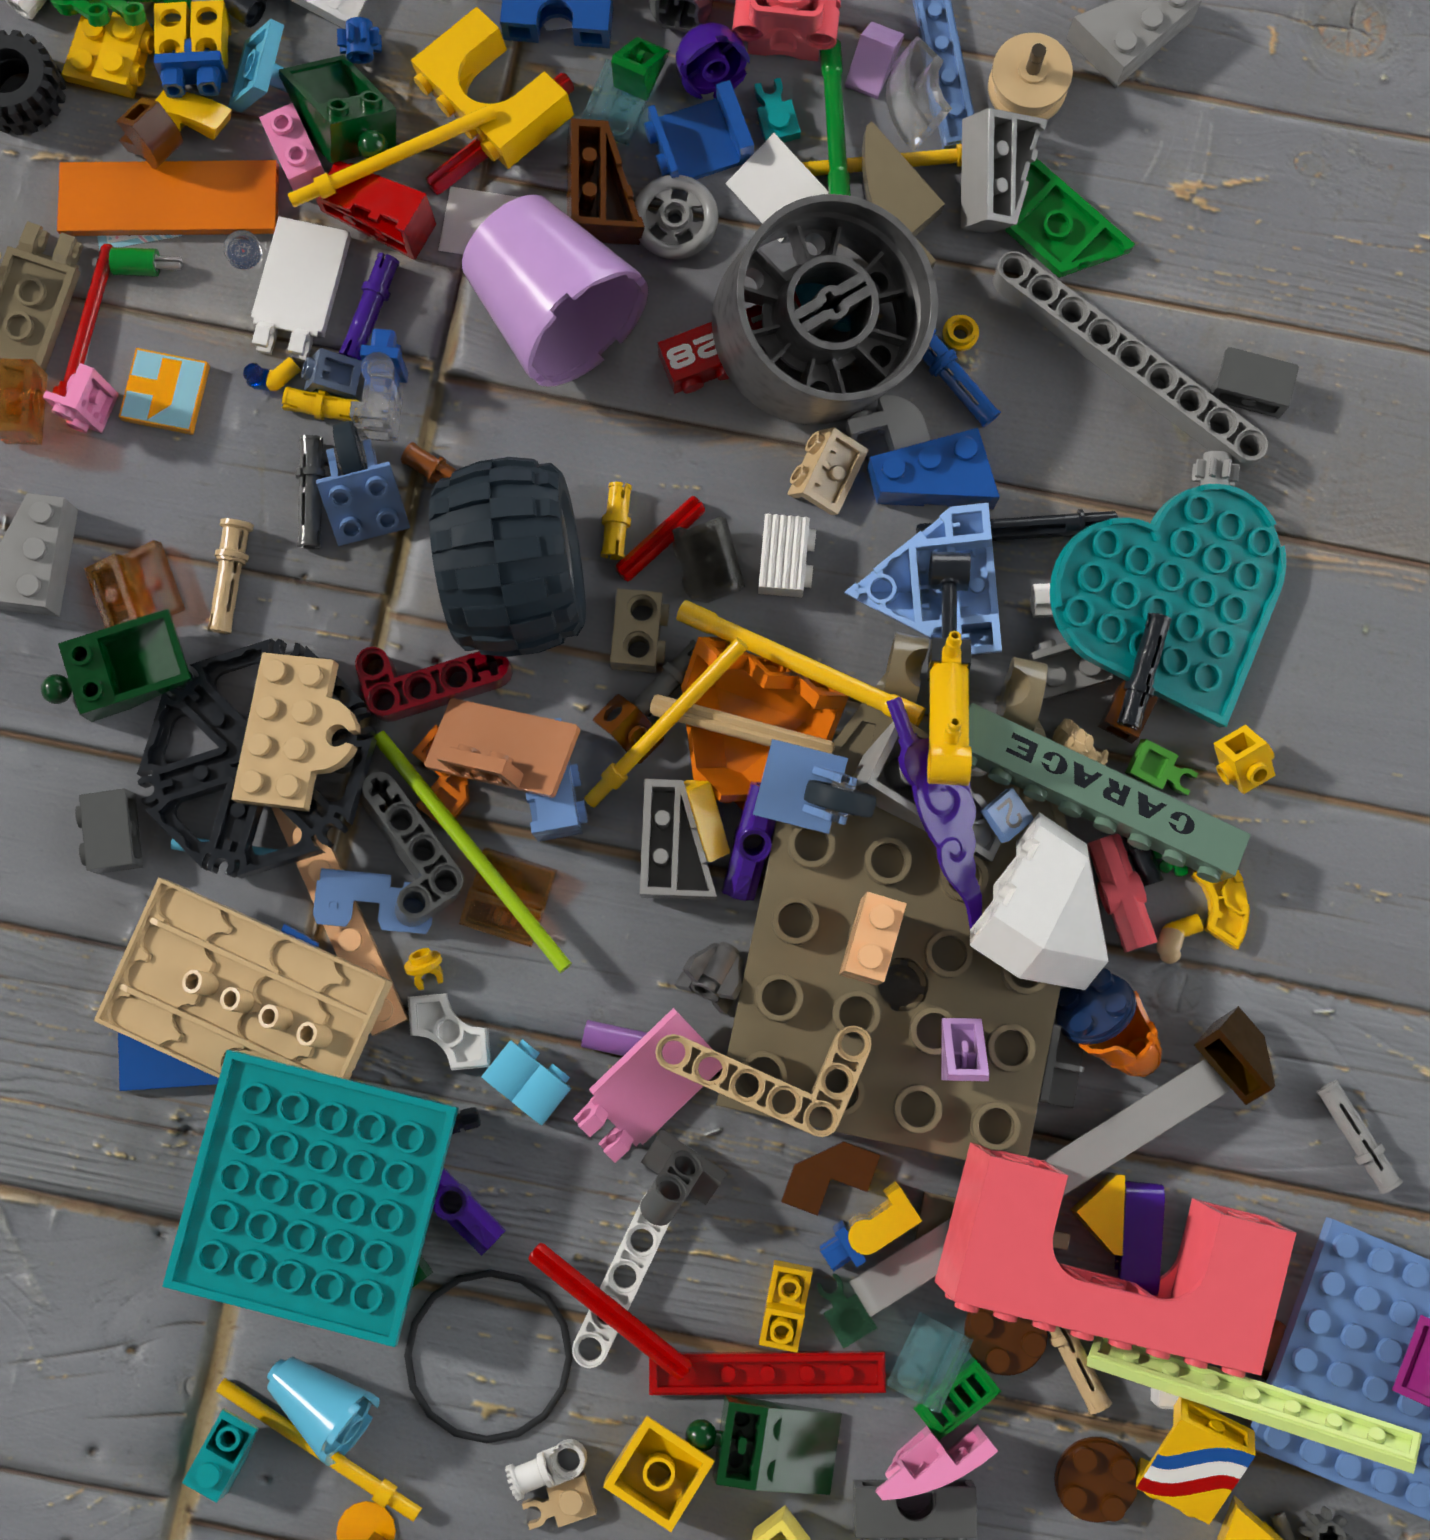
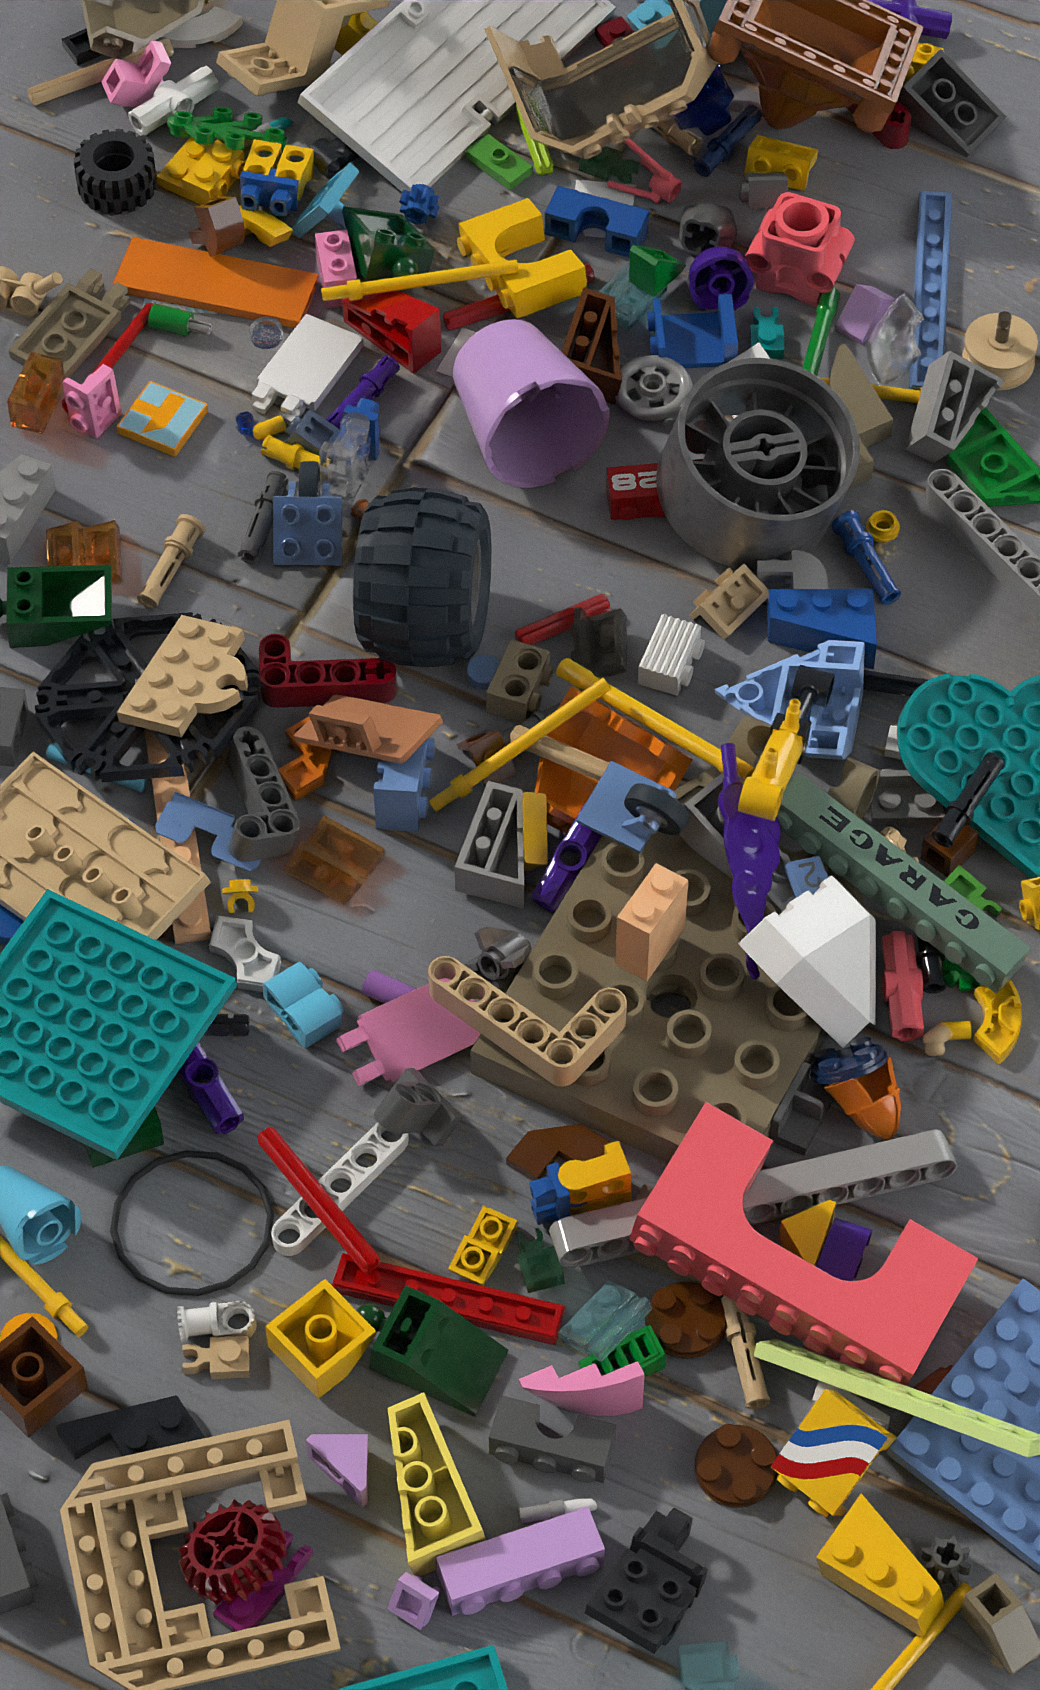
camera: 15 degrees right, 25 degrees down
lime piece [374,731,572,973] -> none
yellow pin [600,482,632,560] -> none
lavender slope [941,1018,989,1081] -> none
dark brown slope [1194,1006,1275,1105] -> none
none -> medium blue tile [467,655,500,690]

